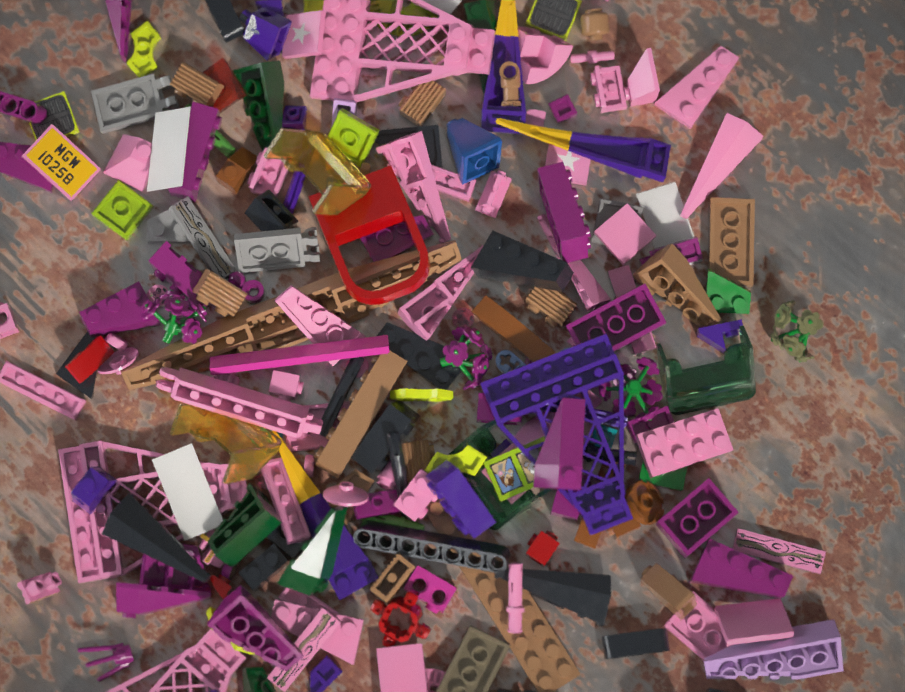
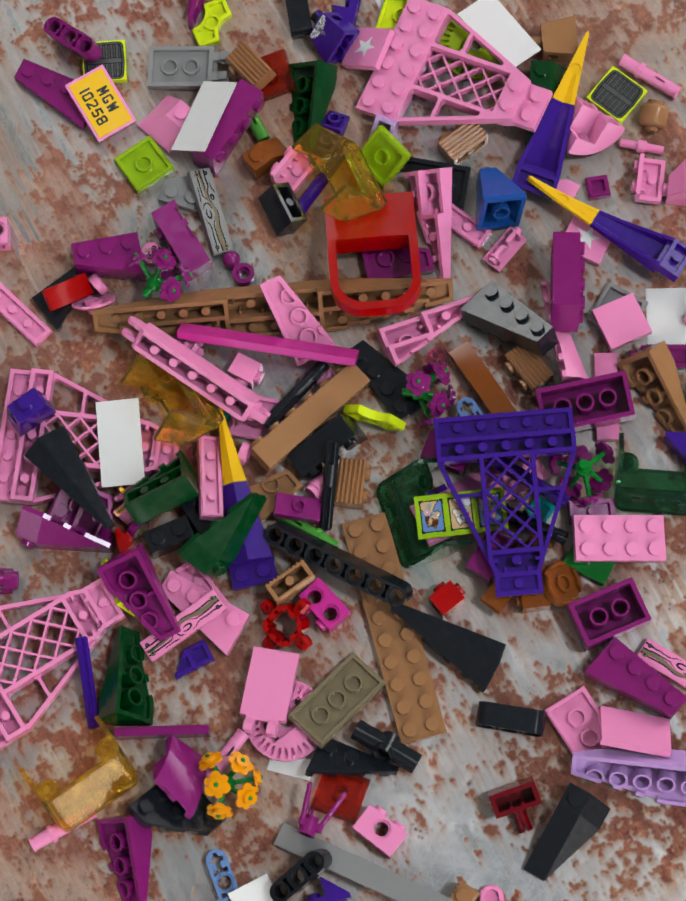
camera: 25 degrees right, 5 degrees down
medium nougat brick [192,269,247,317] -> none
light grey tile [234,227,320,273] -> none
bright pink dish [323,482,369,506] -> none
bright pink bracket [393,469,438,521] -> none
neon yellow tile [425,445,487,476] -> none
dark purple brick [425,460,496,538] -> none
medium nougat connector [500,61,521,106] -> none
bright pink pin [506,563,524,633] -> none
magenta wedge [533,398,585,491] -> none
medium nougat slope [641,563,697,621] -> none

